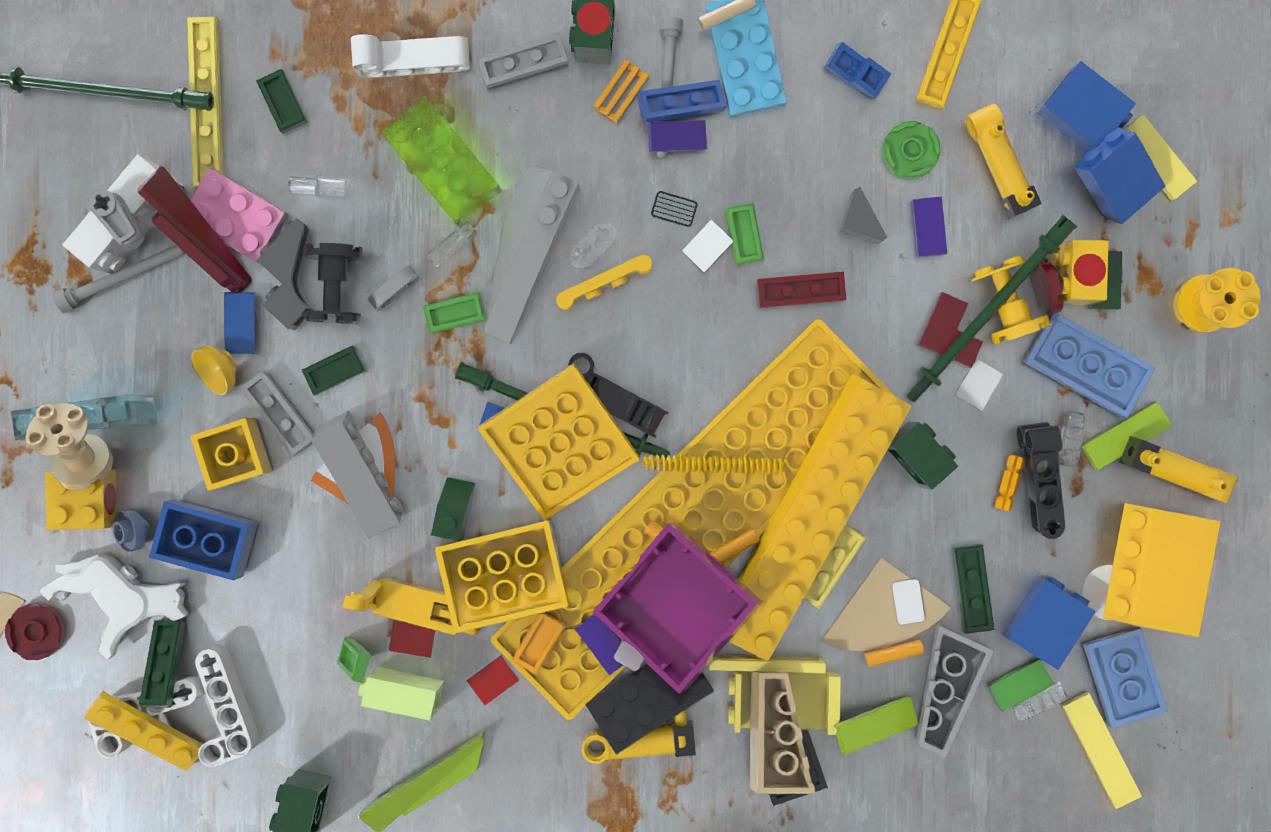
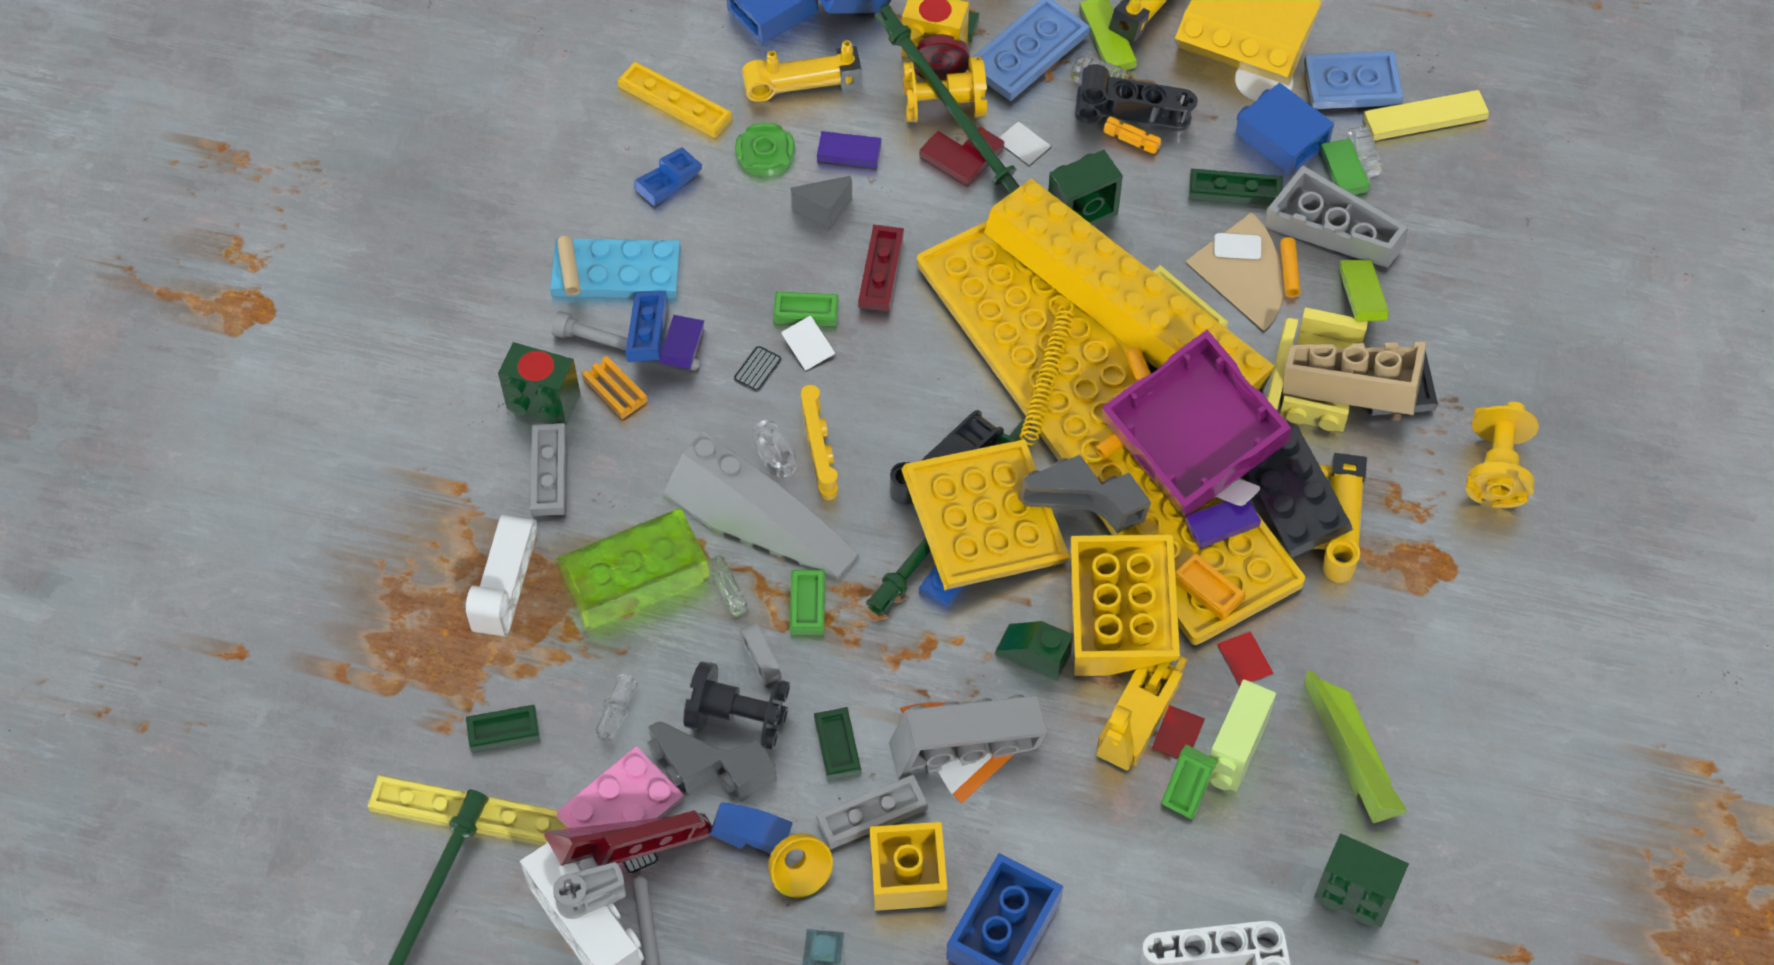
camera: 75 degrees left, 30 degrees down
none -> dark grey arch [1019,455,1151,533]

